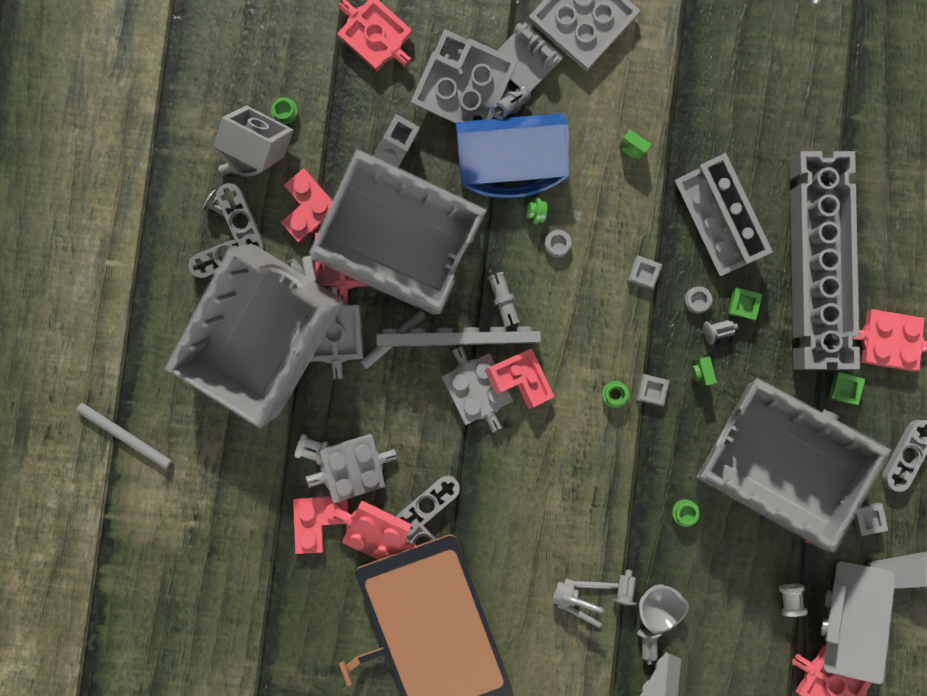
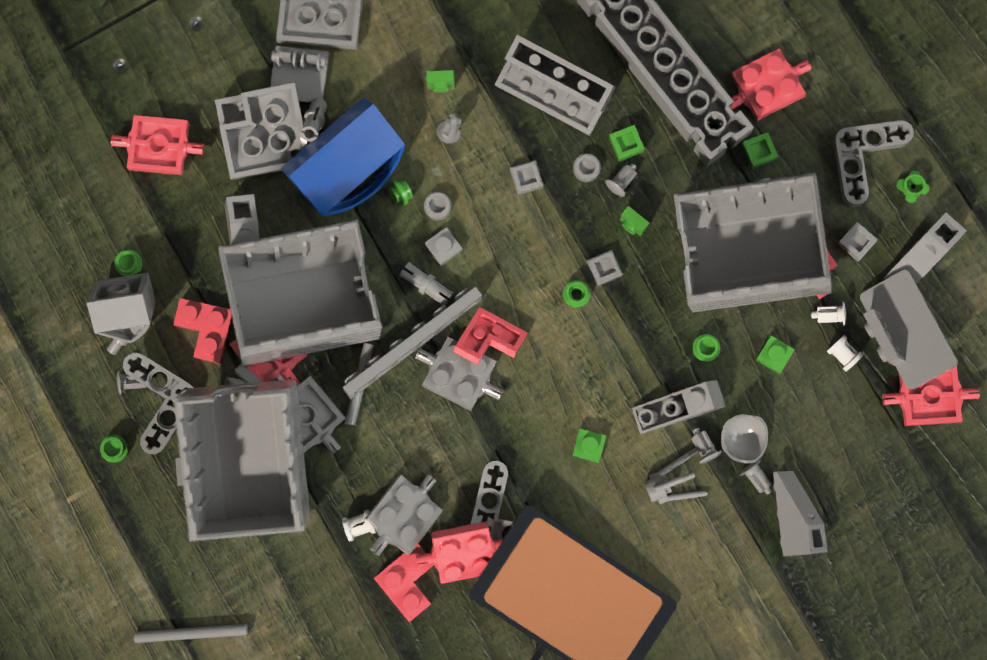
camera: 30 degrees left, 5 degrees down
none -> bright green plate [100,435,128,463]
none -> light grey plate [425,227,463,266]
none -> light grey piece [436,114,461,143]
none -> bright green plate [572,429,606,463]
none -> light grey slope [632,380,726,434]
none -> bright green plate [756,336,794,374]
none -> white piece [811,301,846,326]

